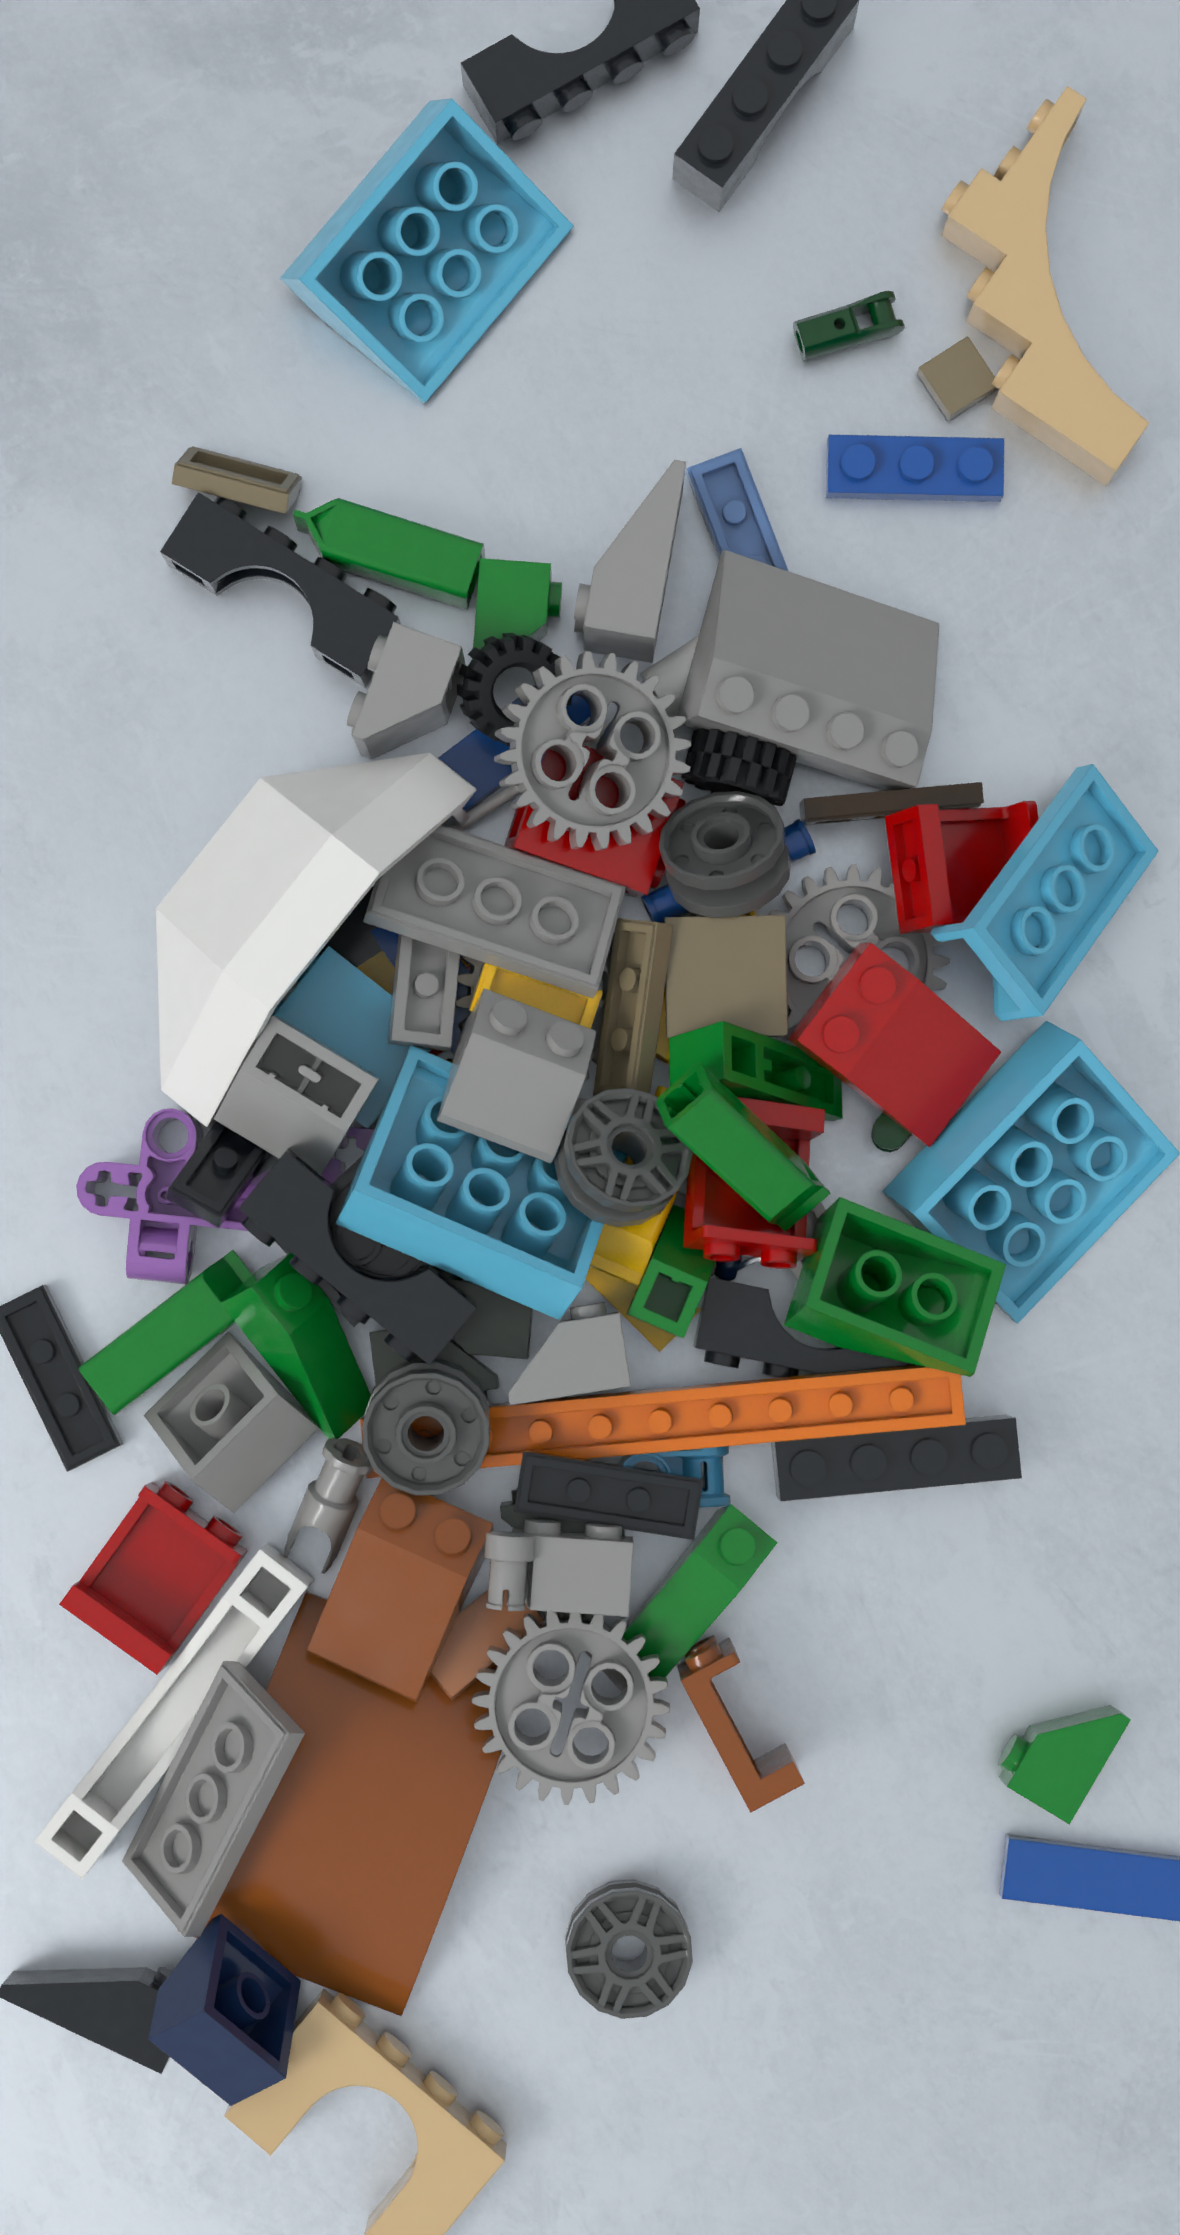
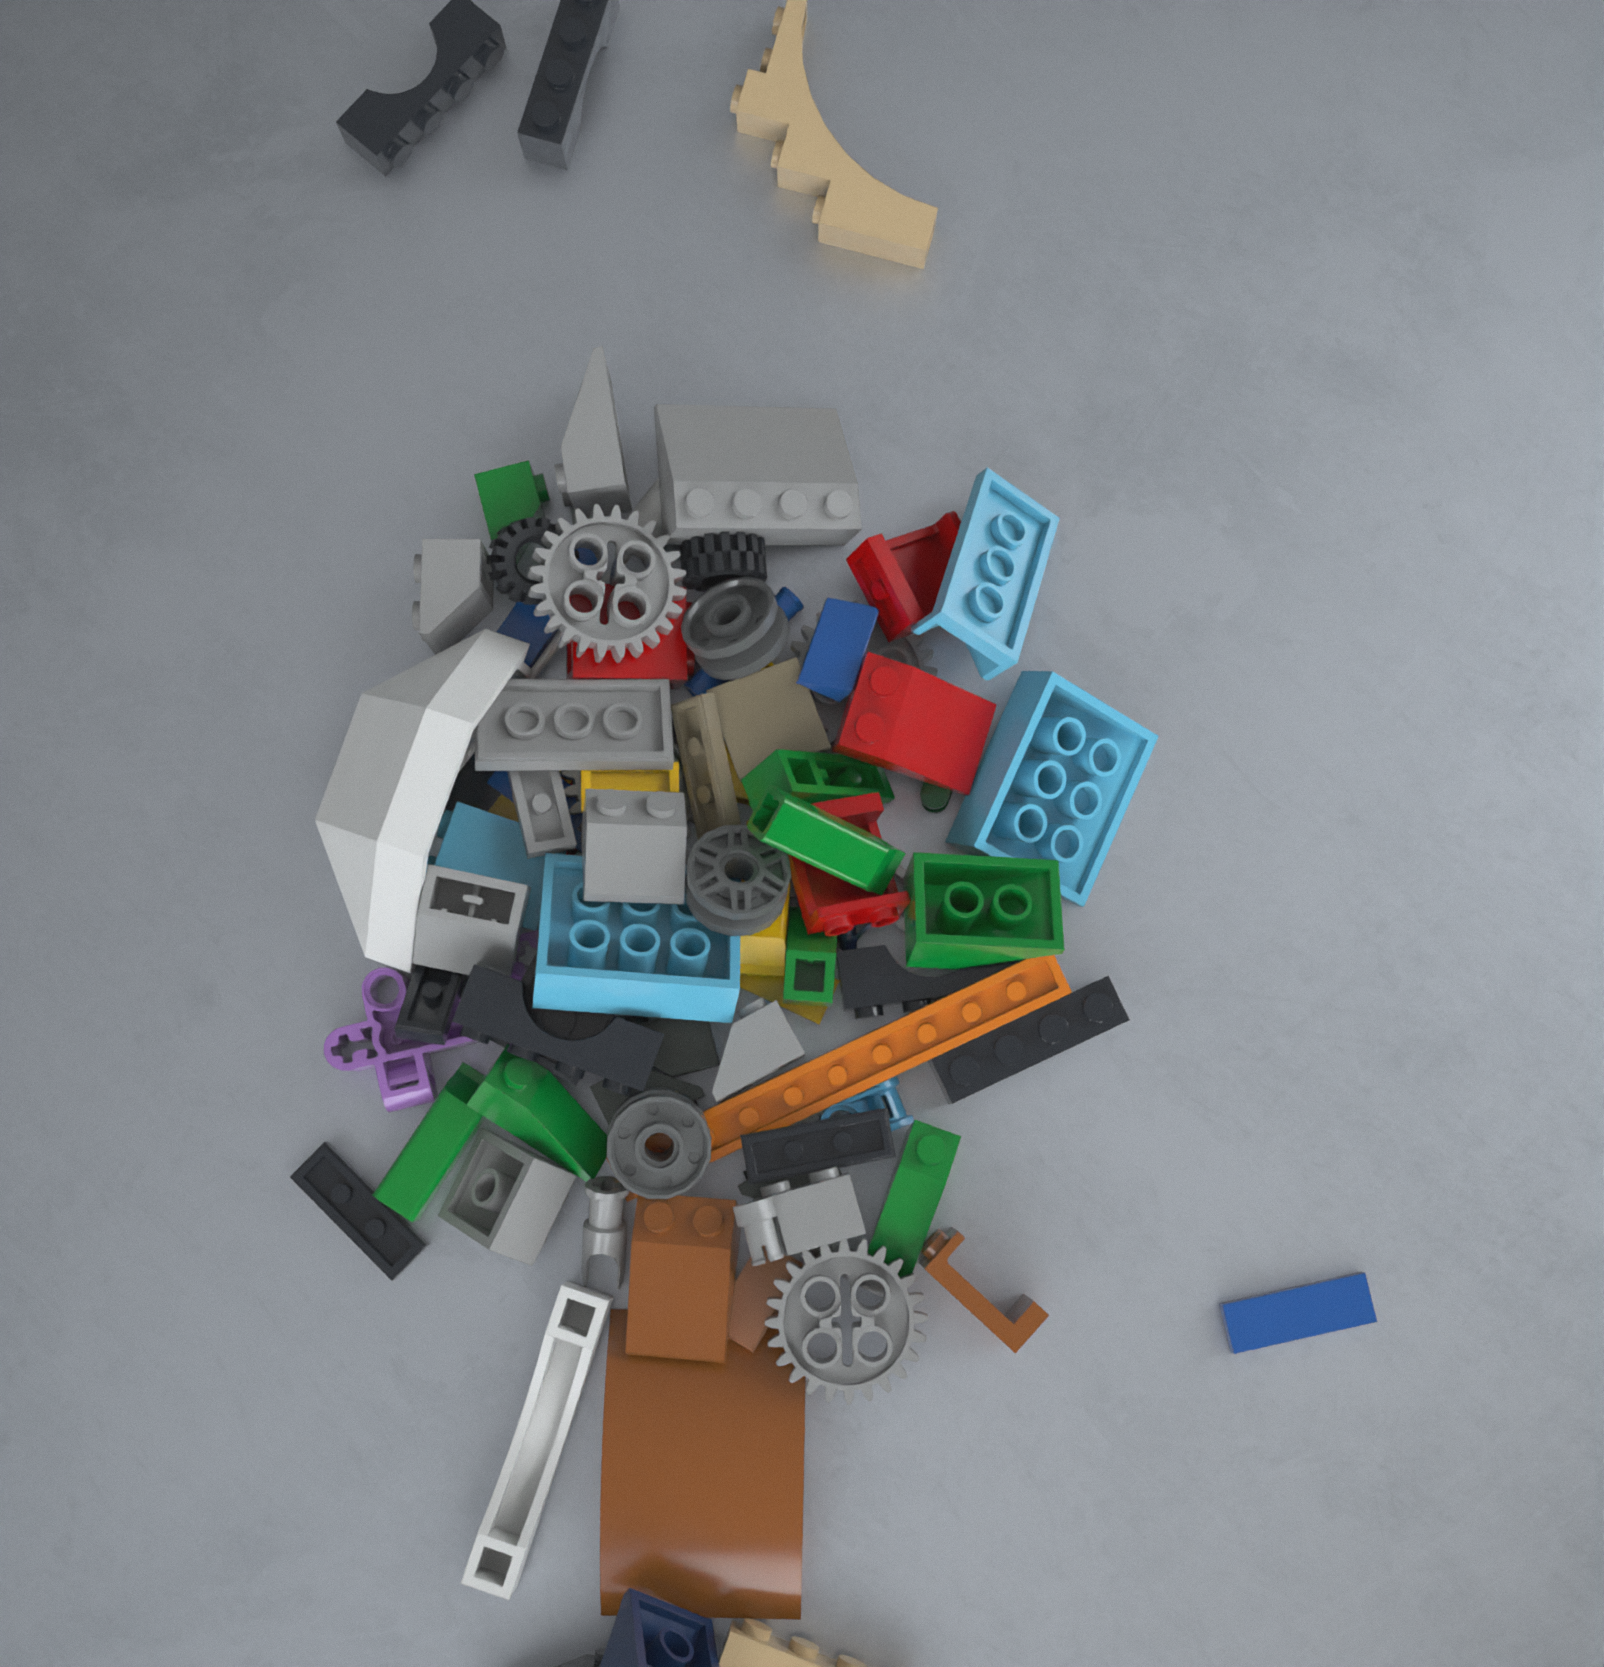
camera: 20 degrees left, 5 degrees down
red panel [59,1481,249,1675] -> none
light grey tile [122,1661,305,1937] -> none
black arch [160,492,401,688] -> none
dark tan tile [172,446,302,514] -> none
medium azure slope [279,98,574,403] -> none
green piece [293,498,485,610] -> none
dark grey wheel [565,1880,693,2019] -> none
medium blue tile [686,448,788,571] -> none
dark green bar [793,291,905,361] -> none
dark brown tile [799,782,984,826] -> none
blue plate [826,434,1004,502] -> none
dark tan tile [917,336,998,421] -> none
green slope [998,1705,1131,1825] -> none
none -> blue slope [796,598,879,702]

